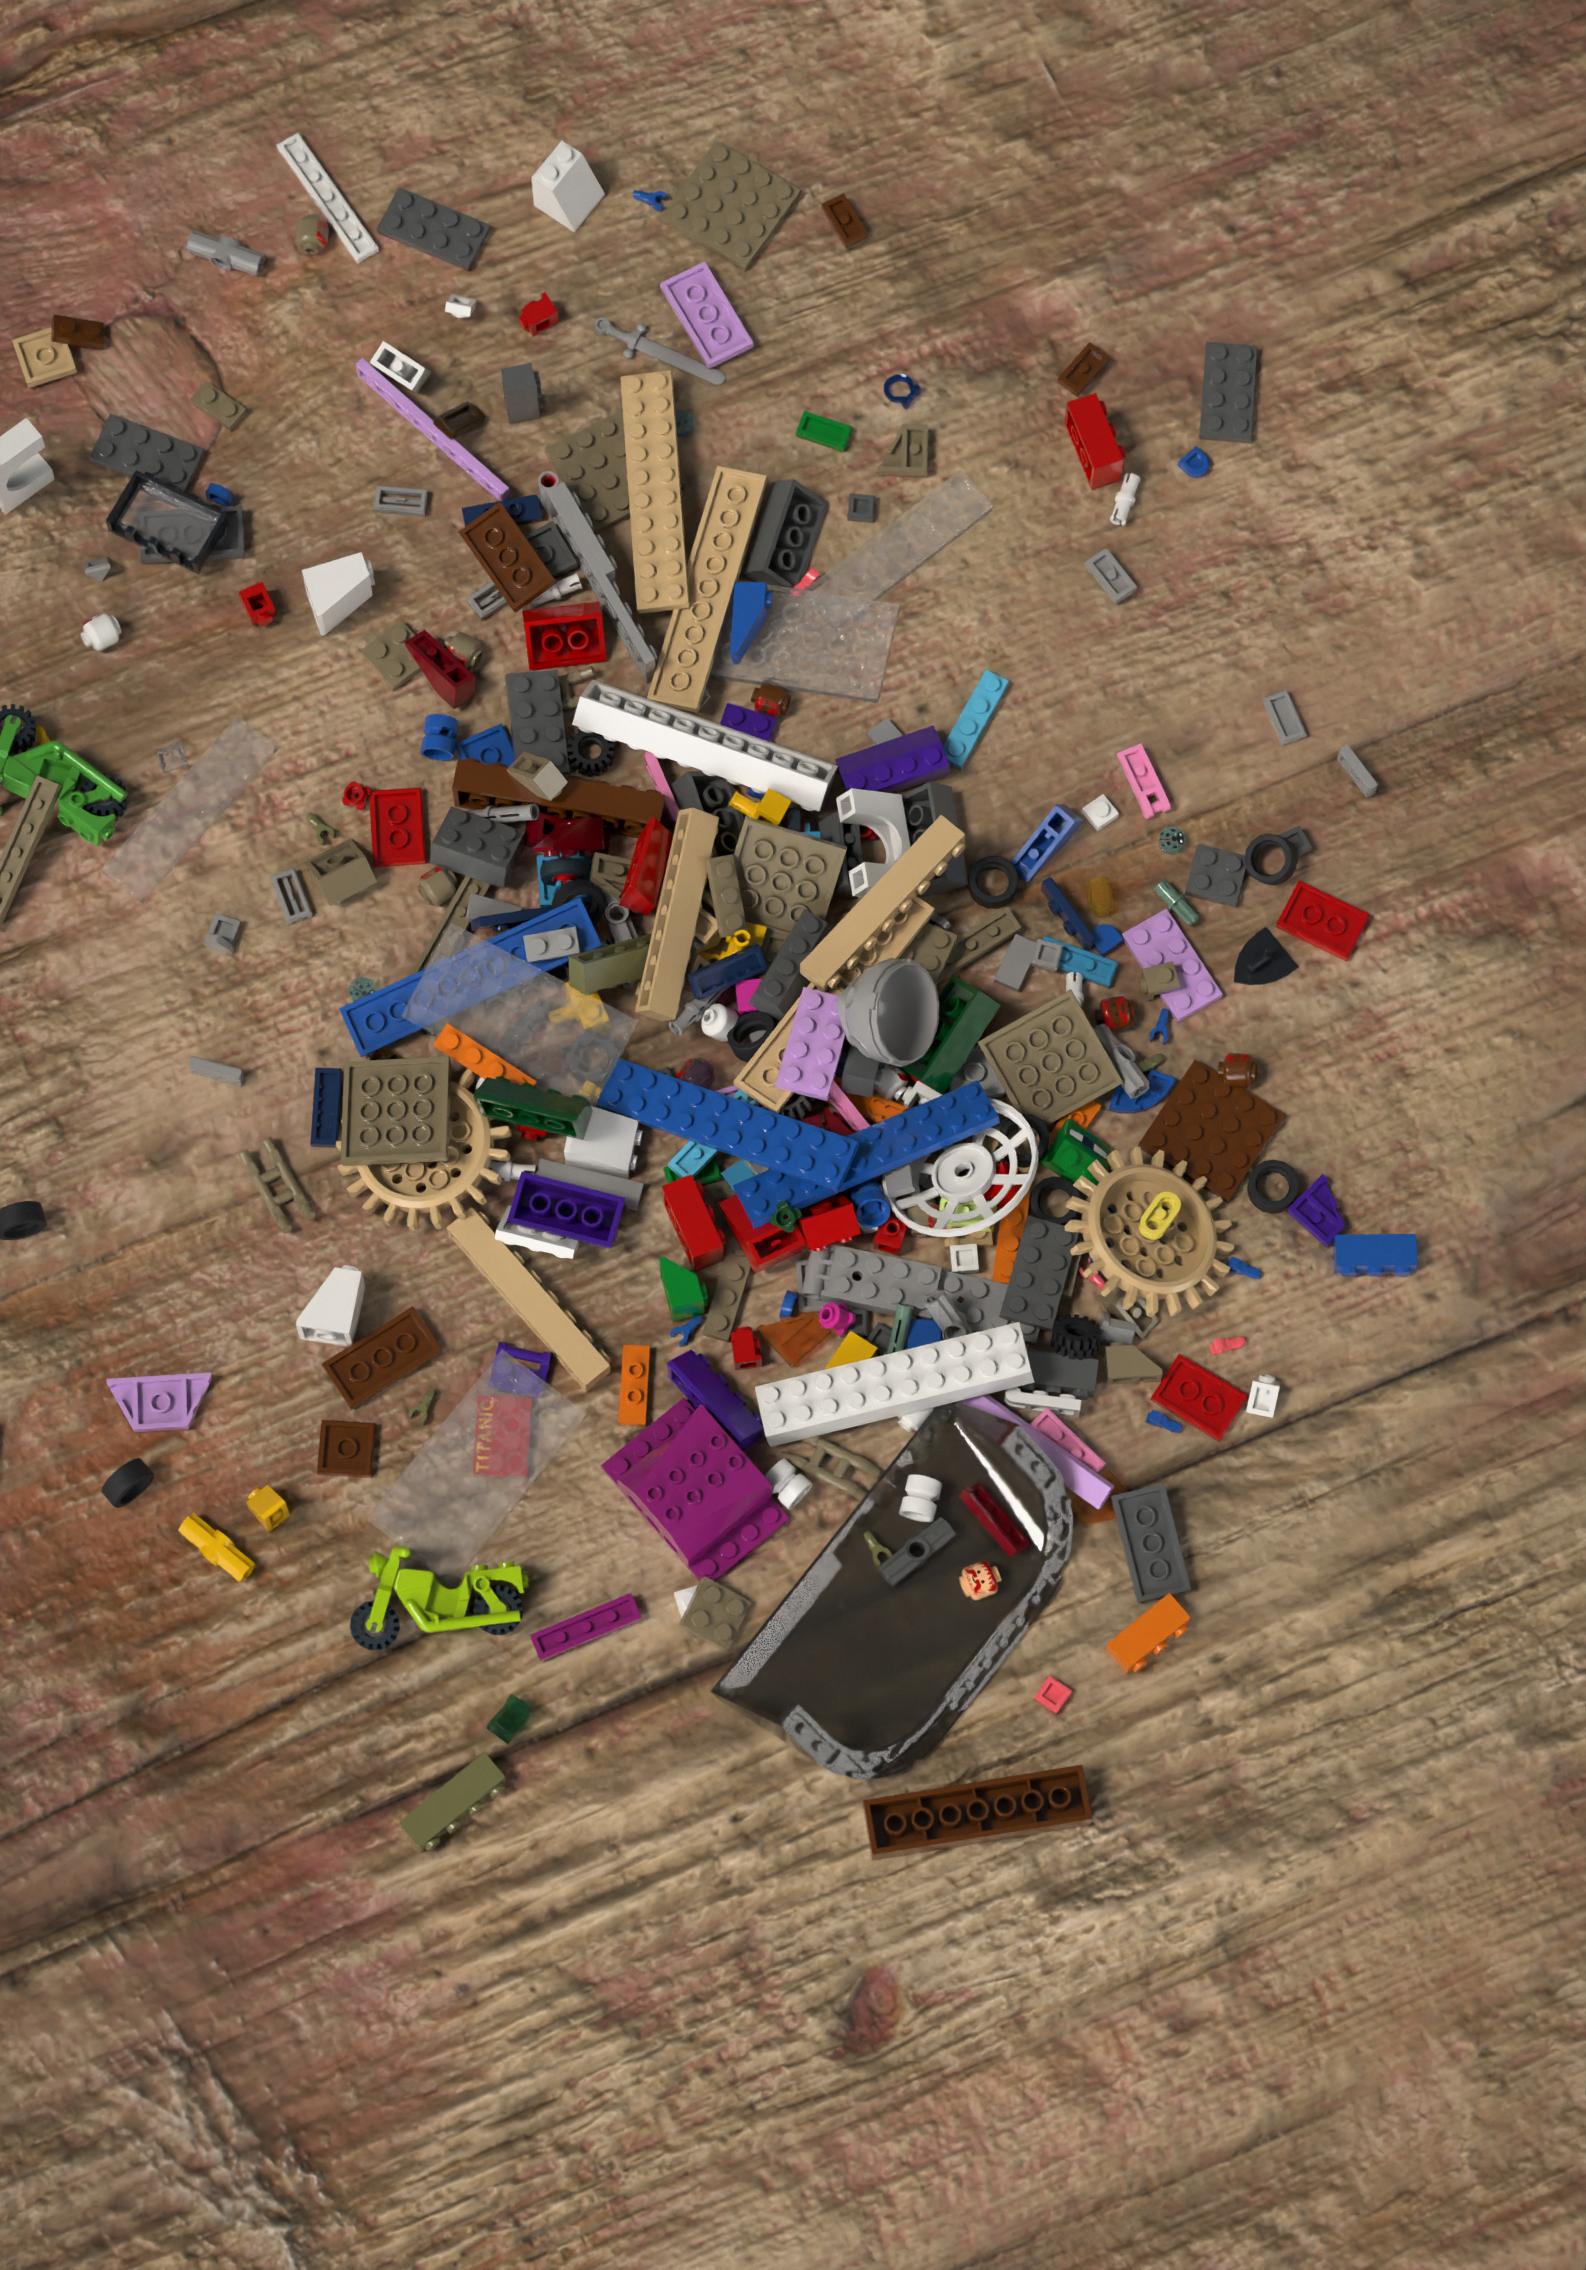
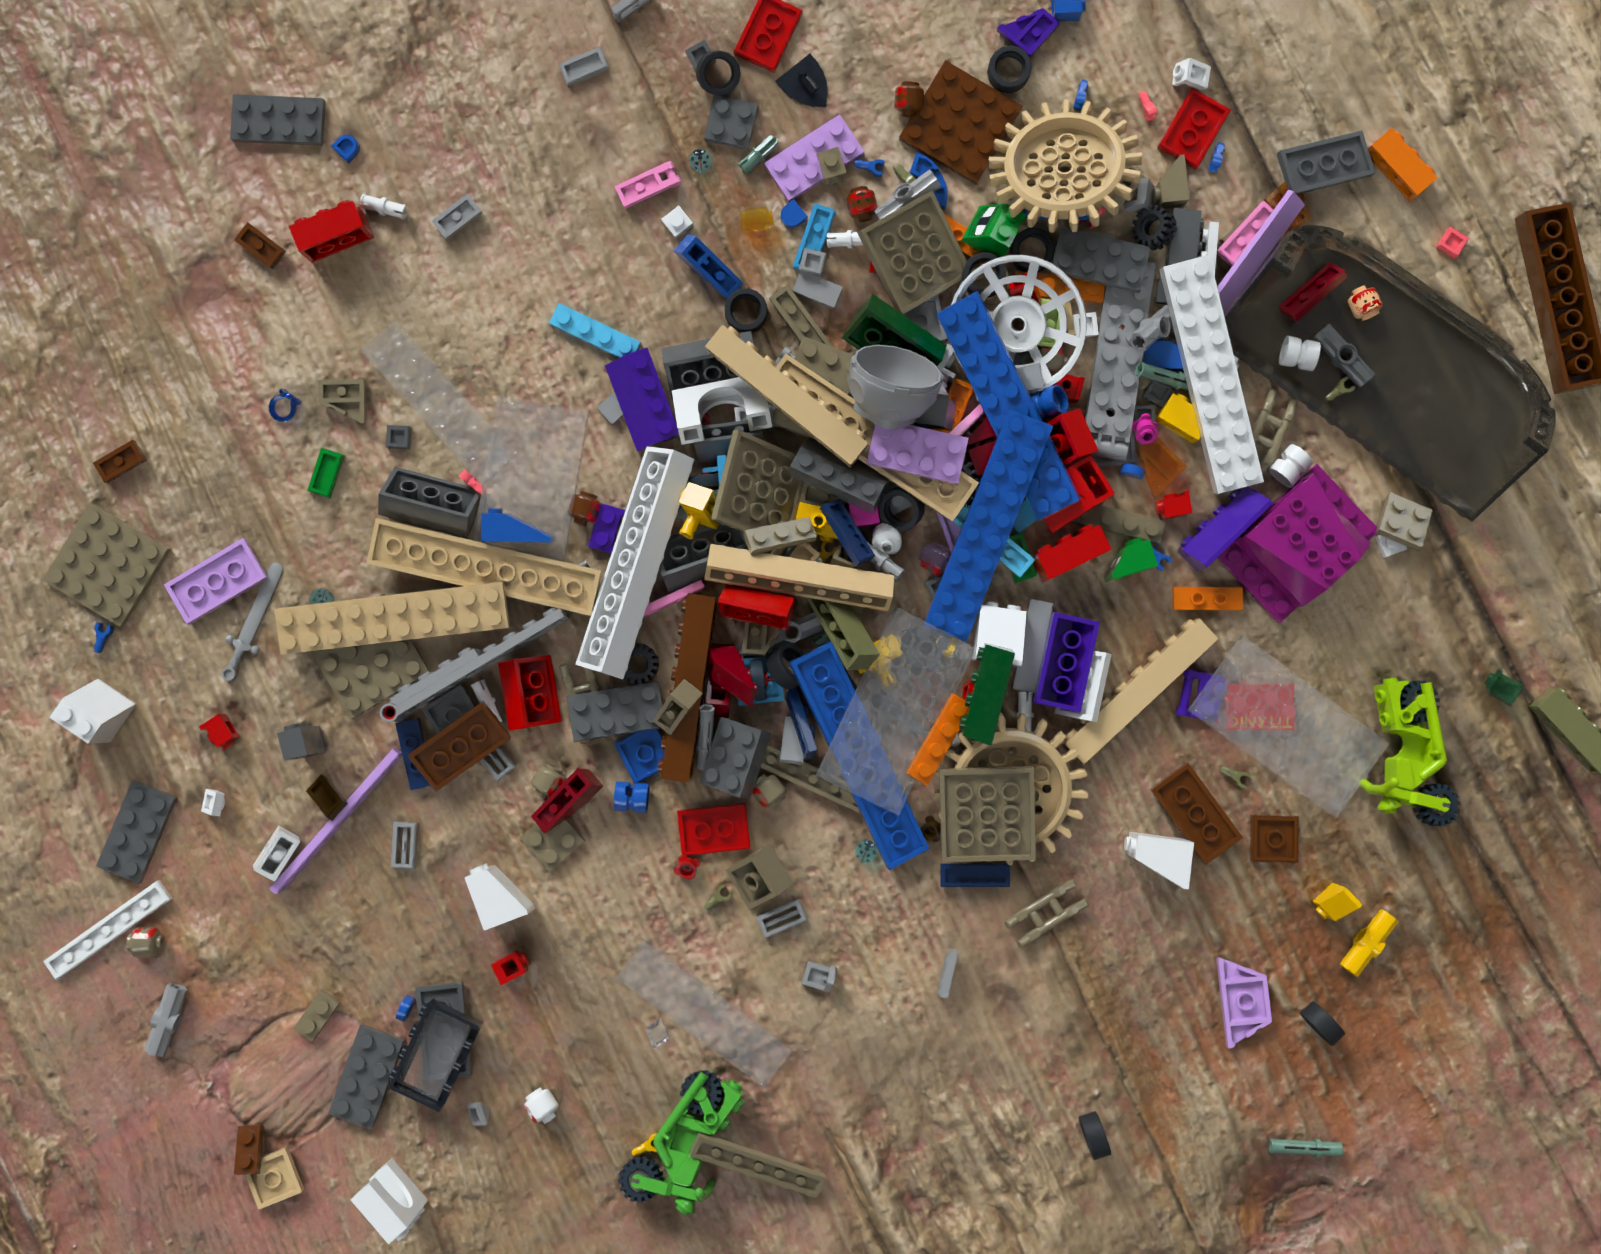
camera: 90 degrees left, 15 degrees up
light grey plate [523,927,581,963] -> none
magenta plate [530,1593,642,1662] -> none
dark green plate [770,1201,802,1233] -> none
dark blue plate [1041,877,1095,951] -> none
light yellow plate [1139,1192,1181,1240] -> none

